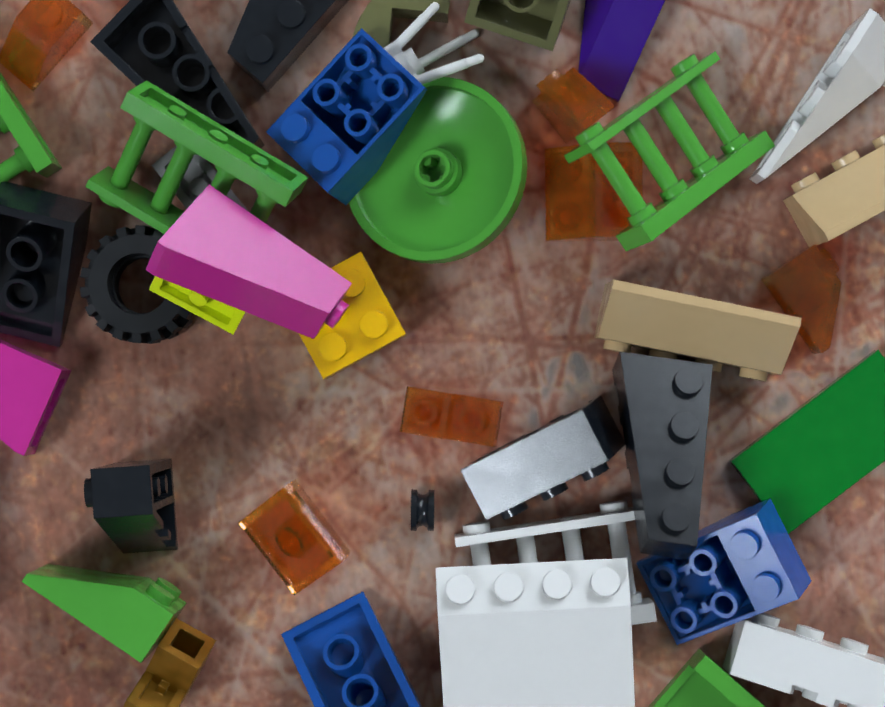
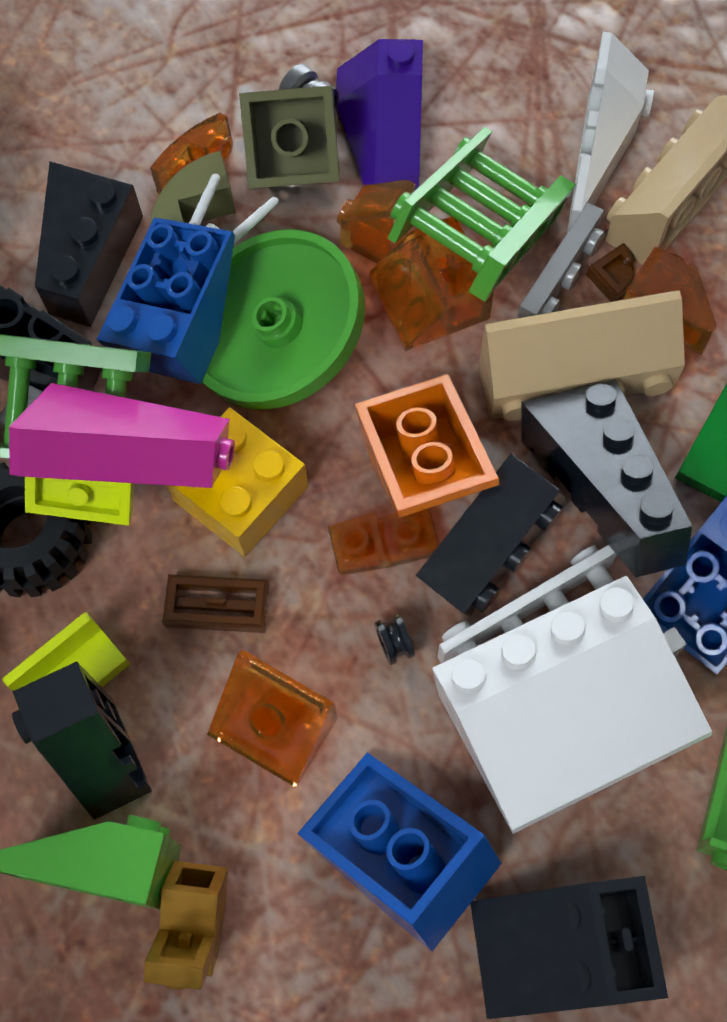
camera: 15 degrees left, 20 degrees down
none -> neon yellow panel [2,612,130,691]
none -> reddish brown tile [162,574,269,633]
none -> orange slope [355,374,499,518]
none -> light grey plate [518,202,605,318]
none -> reddish brown tile [586,243,633,302]

